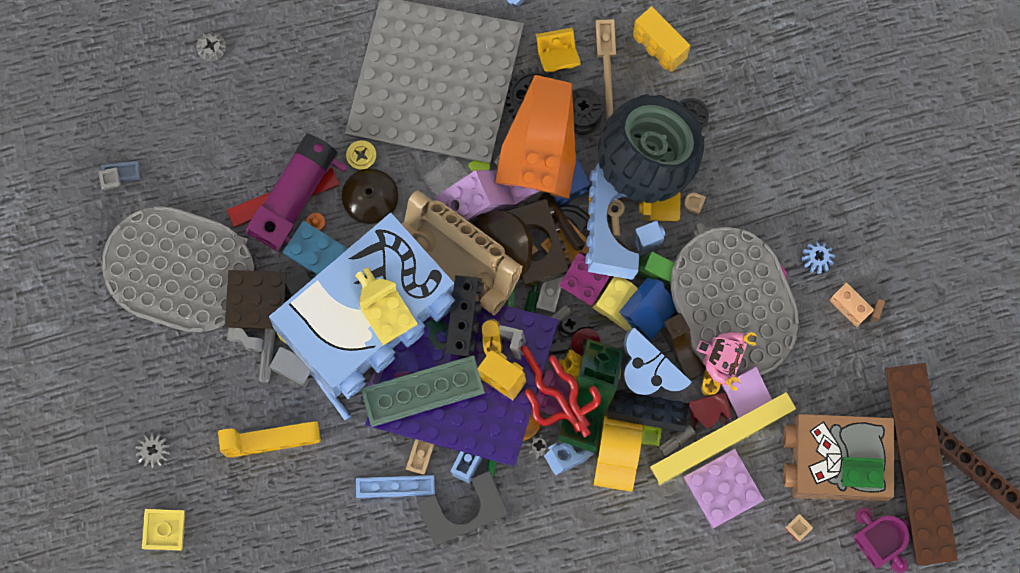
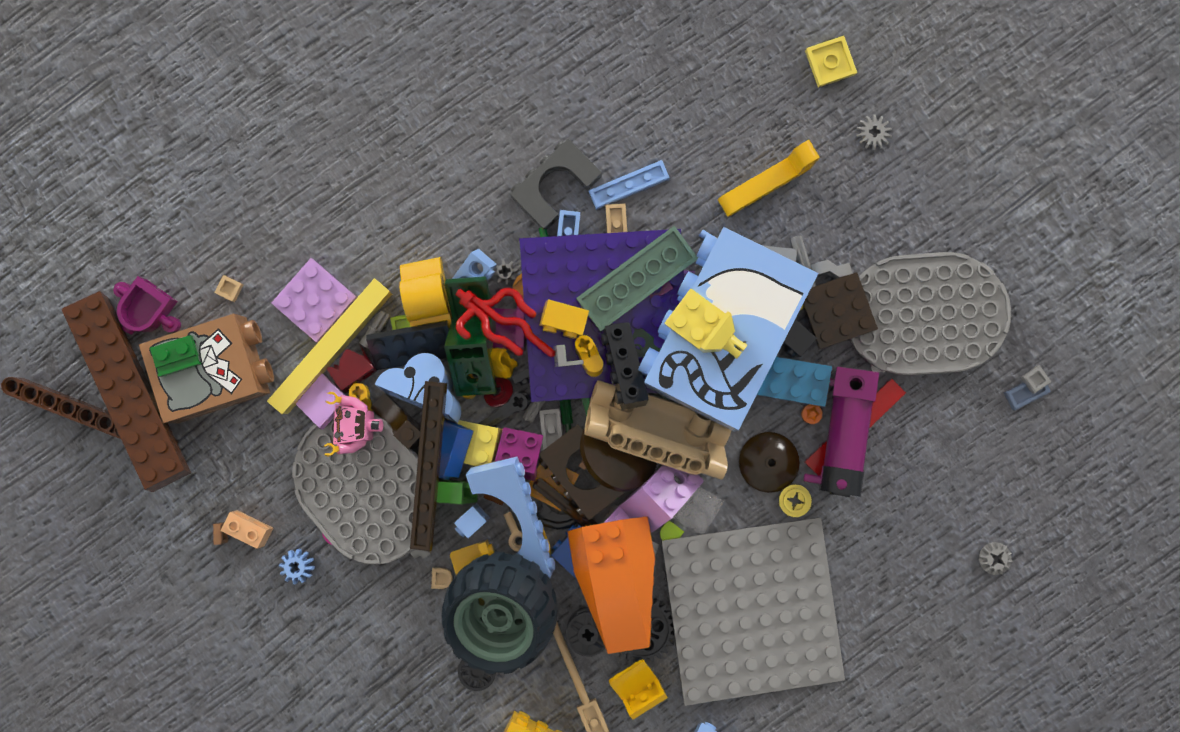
camera: 160 degrees right, 10 degrees up
none -> dark brown tile [410,381,447,552]

